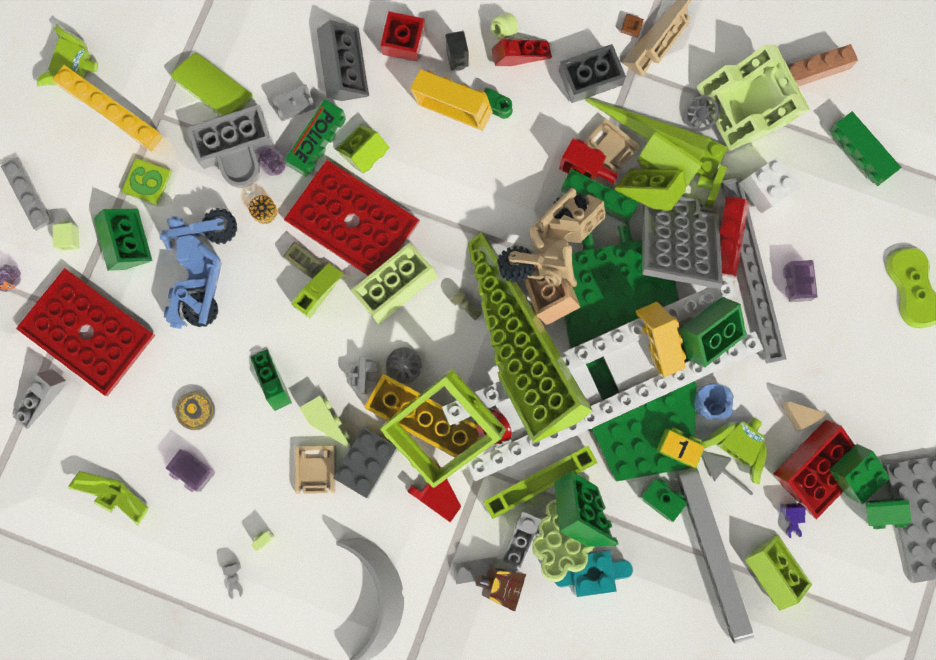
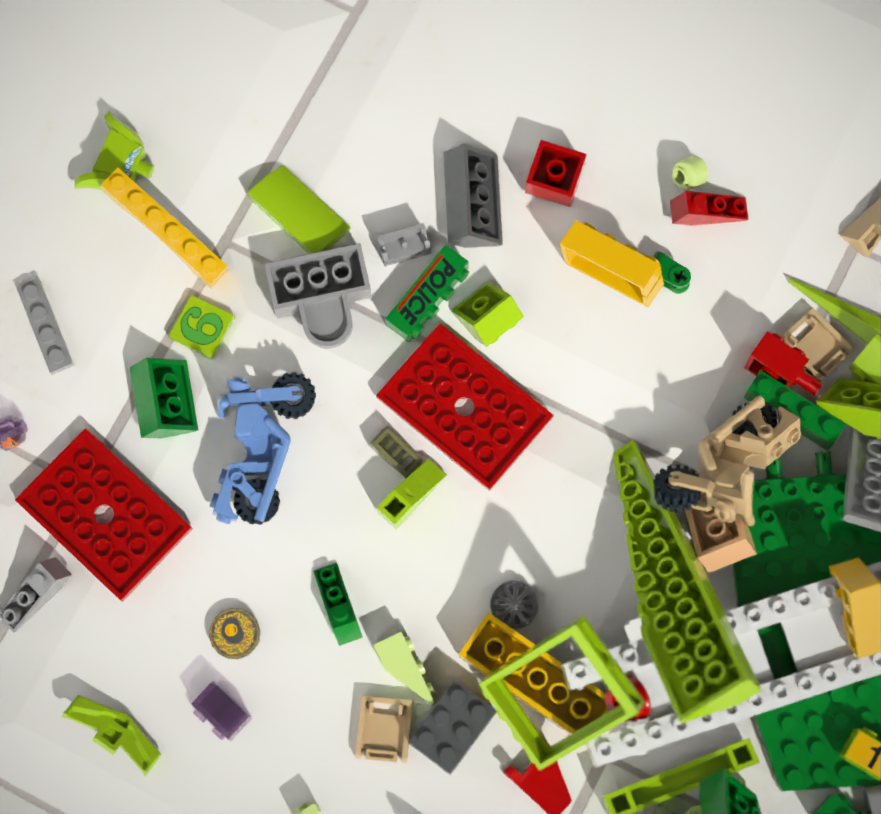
camera: 10 degrees right, 5 degrees down
yellowish green brick [52,221,80,251] -> none
clear yellow wheel [248,195,278,224] -> none
clear purple head [258,148,286,176] -> none
light grey hips [346,357,377,394] -> none
yellowish green slope [351,243,437,325] -> none
pearl dark grey brick [445,30,469,71] -> none
olive piece [450,290,482,321] -> none
dark grey brick [559,44,626,103] -> none
dark orange tile [620,14,644,38] -> none

